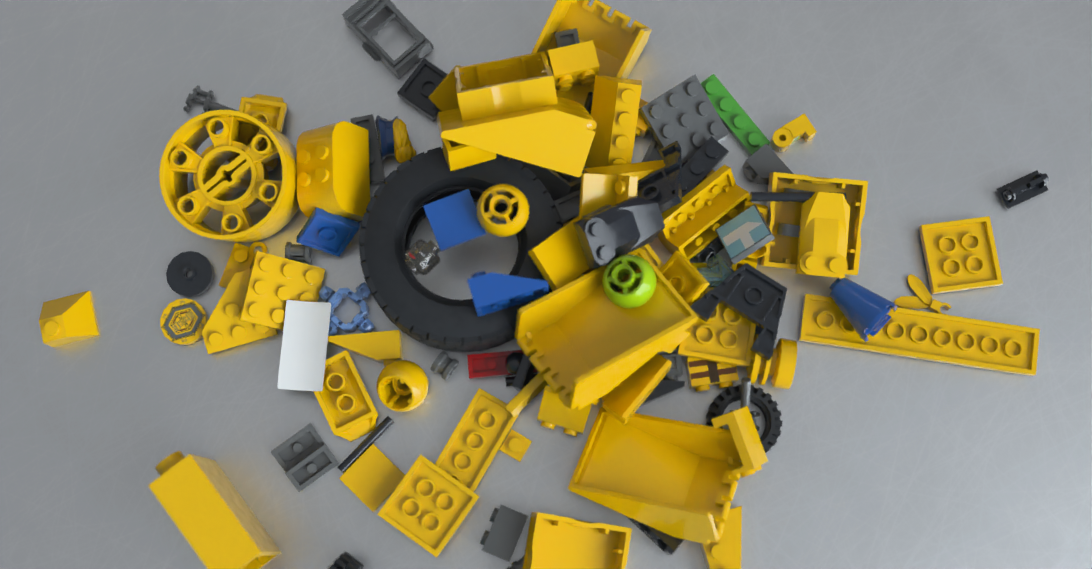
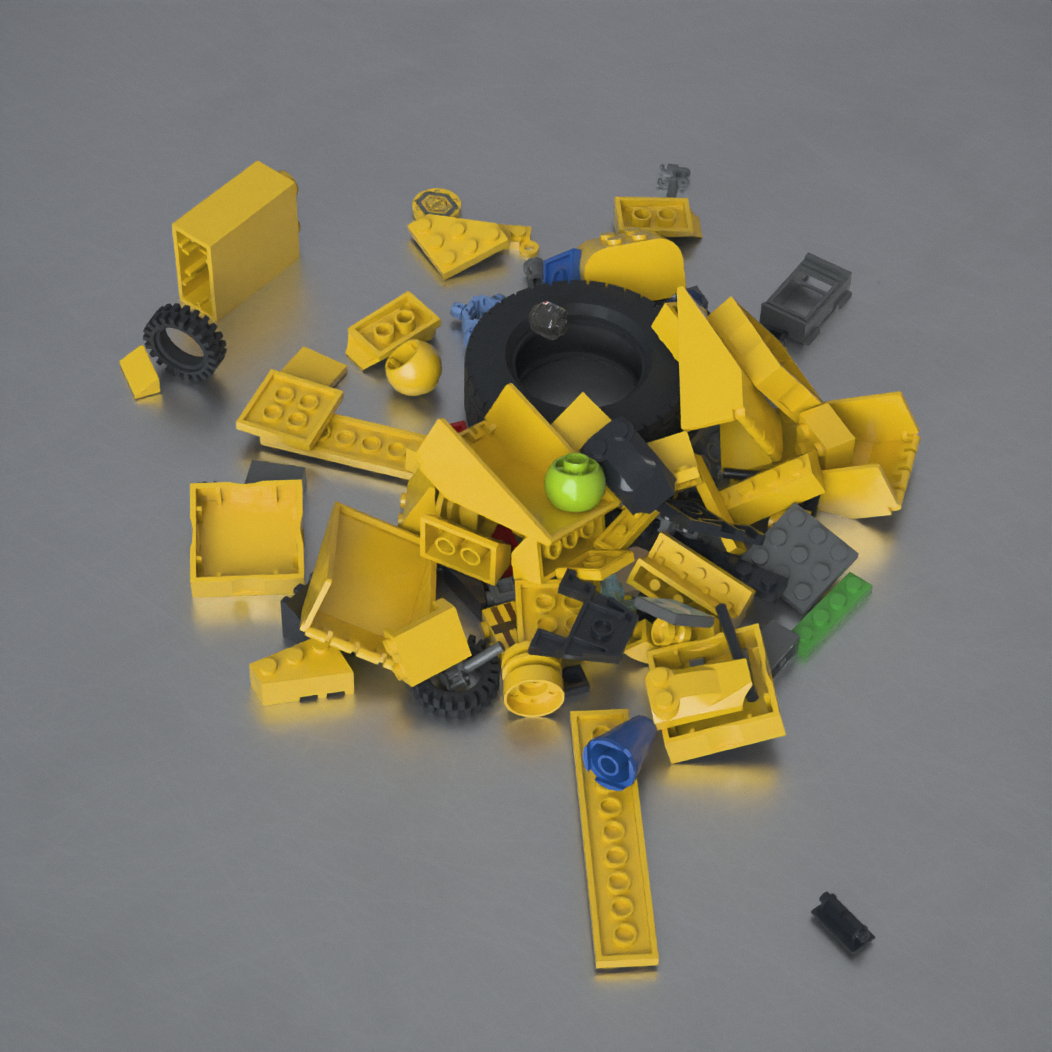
camera: 75 degrees right, 30 degrees down
yellow slope [39,291,100,347] -> none
yellow wheel [159,110,299,243] -> none
black plate [166,251,214,297] -> none
yellow plate [239,251,325,331] -> none
dark grey slope [271,423,339,492] -> none
white sticker [277,300,331,391] -> none
yellow slope [328,330,403,366] -> none
black bar [337,416,394,474] -> none
blue tile [423,189,486,252] -> none
dark grey wheel [430,351,459,381] -> none
blue slope [467,271,549,317] -> none
yellow wheel [476,184,529,237] -> none
yellow plate [499,429,532,462] -> none
dark grey plate [555,28,580,48] -> none
yellow leg [770,113,817,152] -> none
yellow piece [894,274,951,315] -> none
yellow plate [919,216,1003,294] -> none

